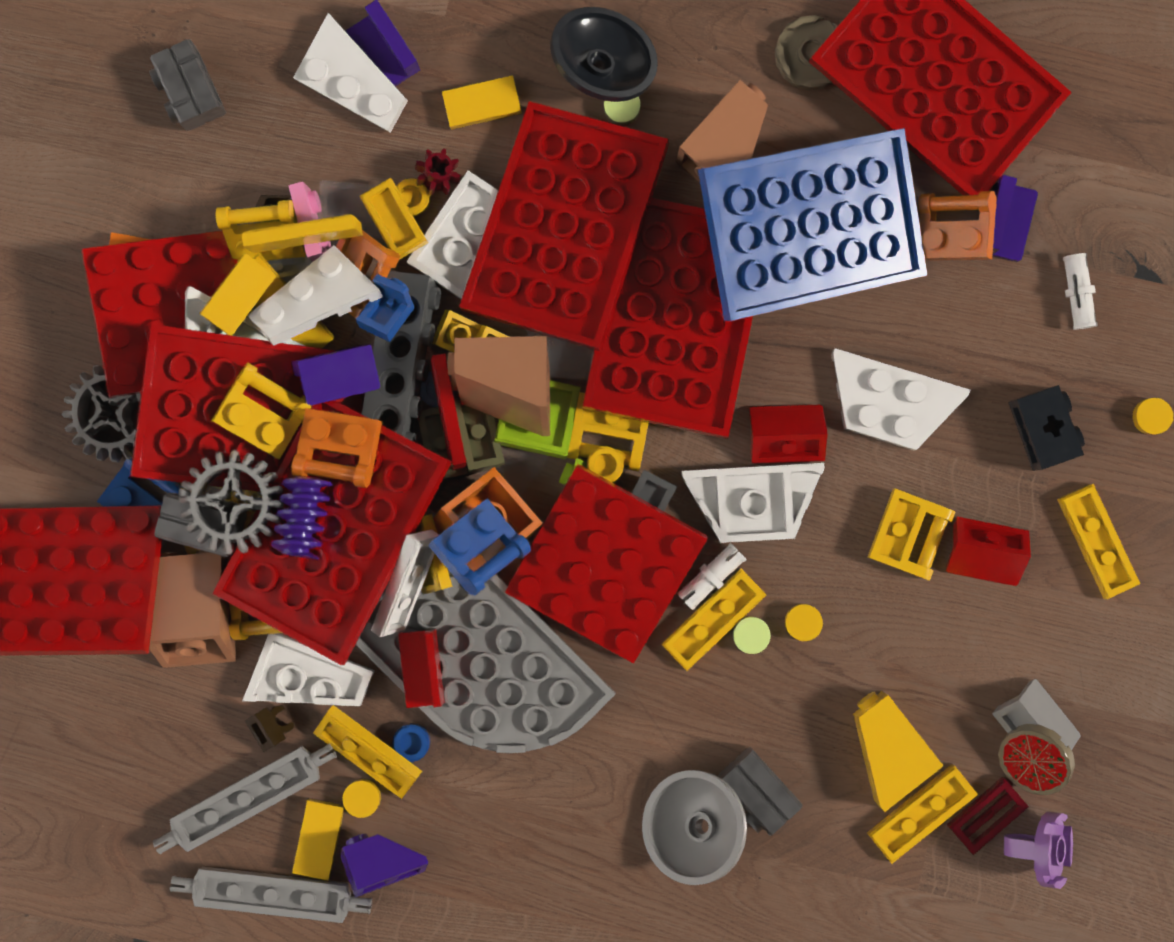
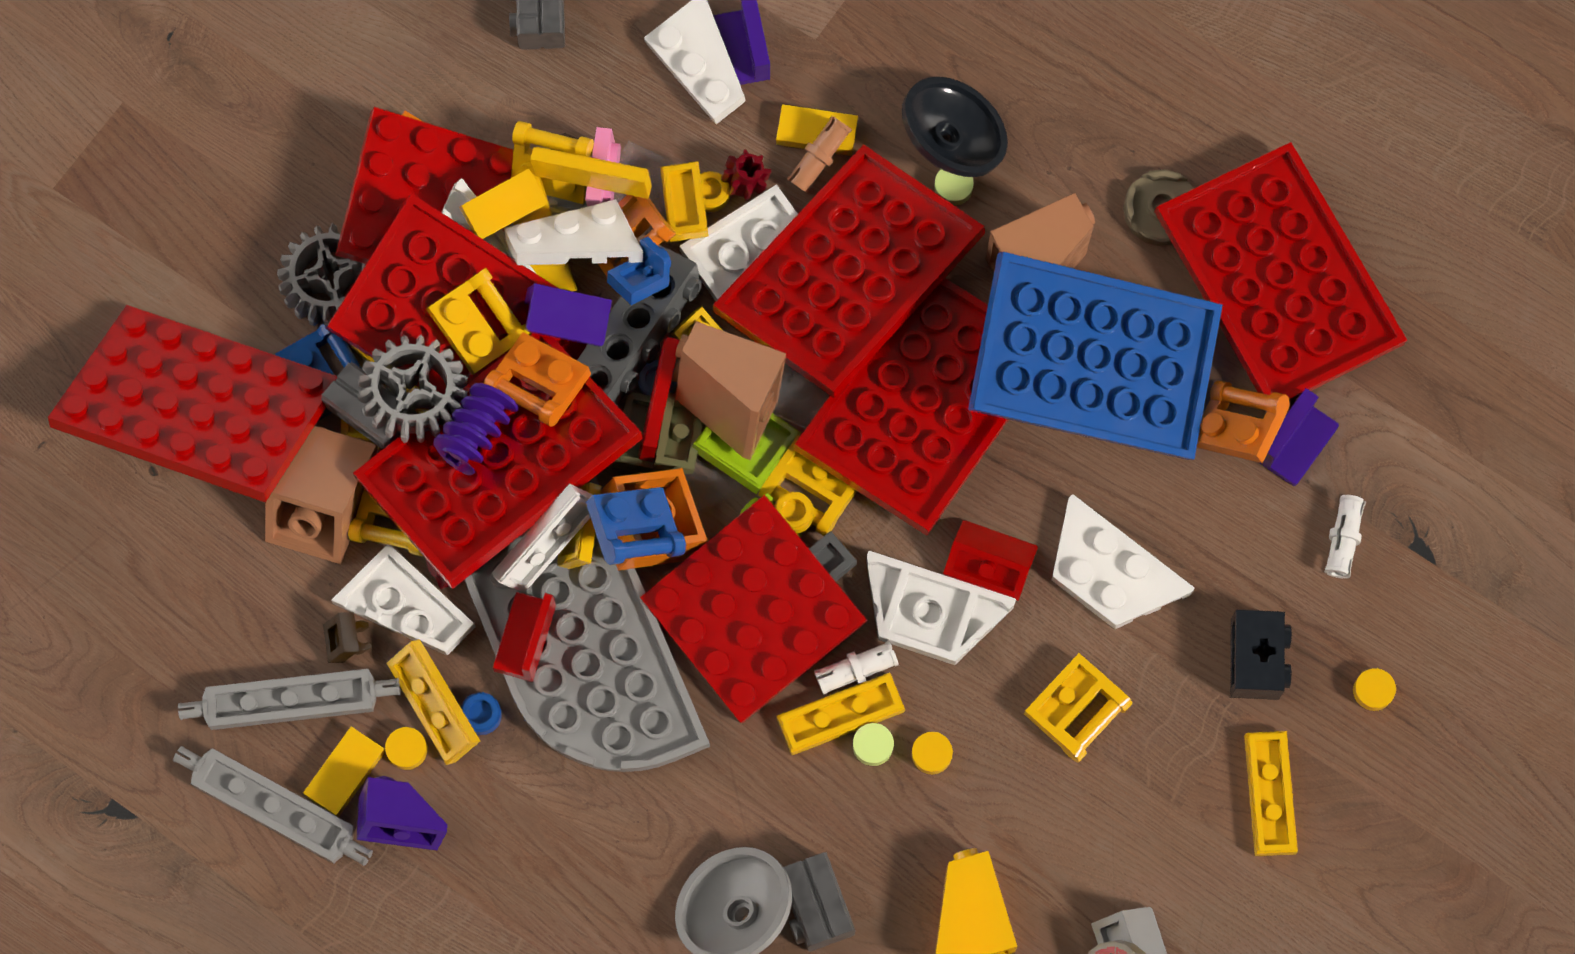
camera: 20 degrees right, 15 degrees down
red panel [946,516,1031,586] -> none
none -> nougat pin [787,116,852,193]

